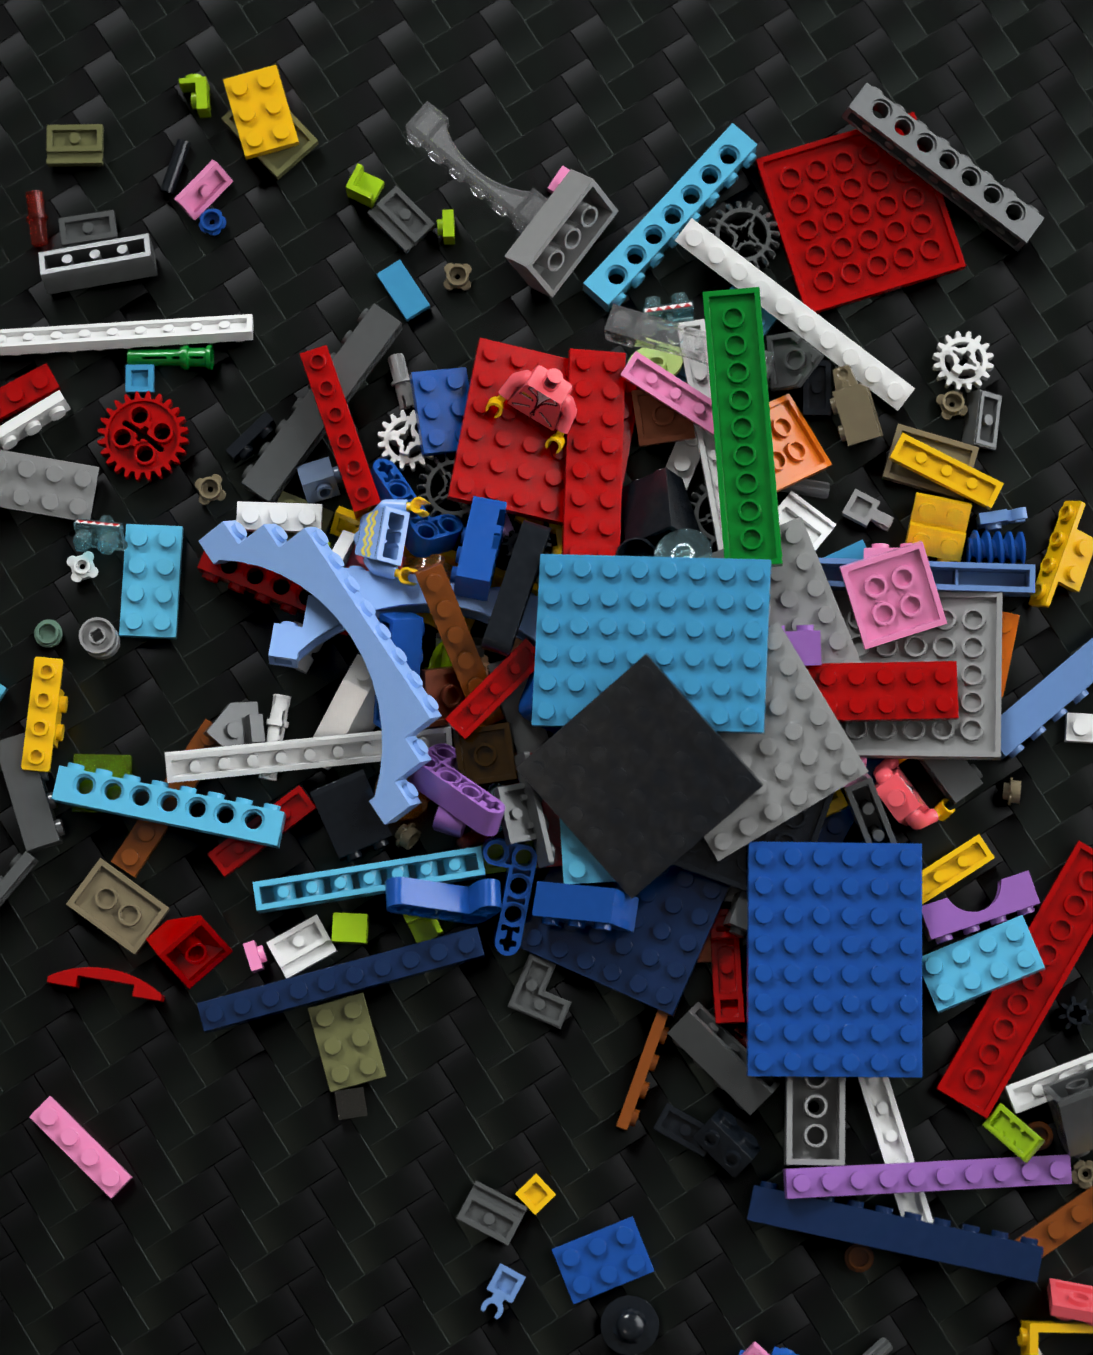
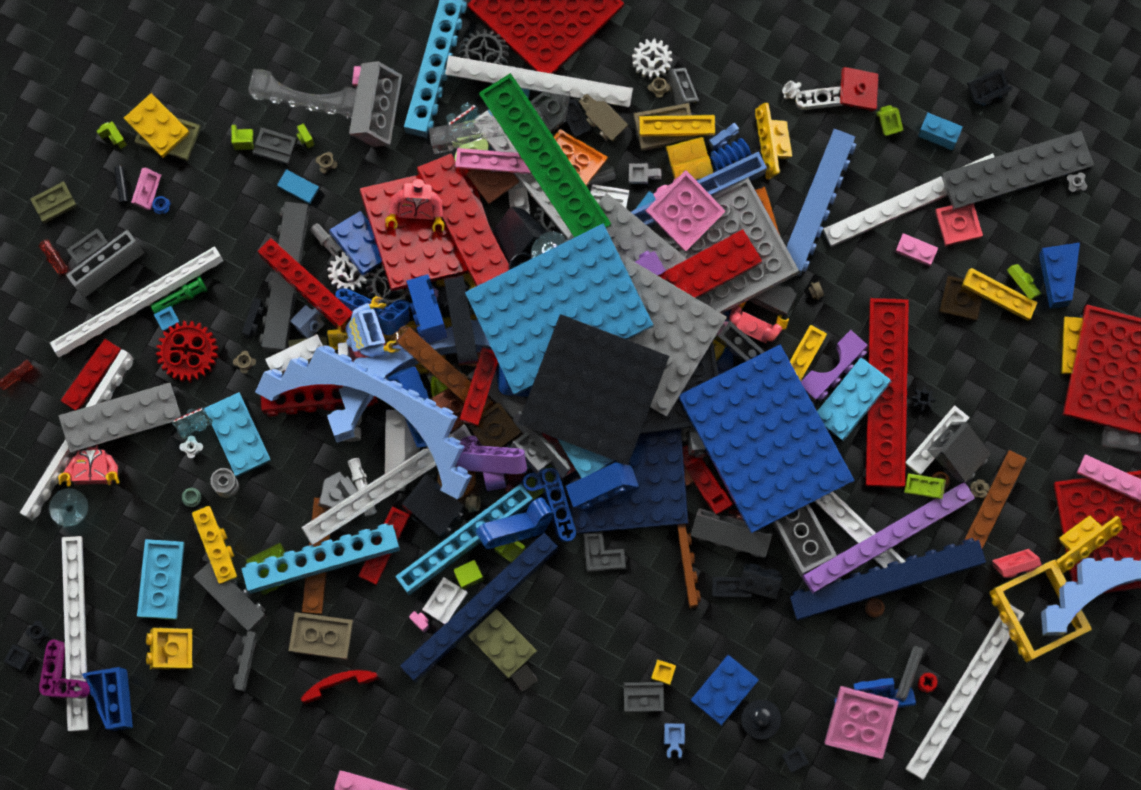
camera: 25 degrees left, 5 degrees down
red slope [146,915,233,989] -> none

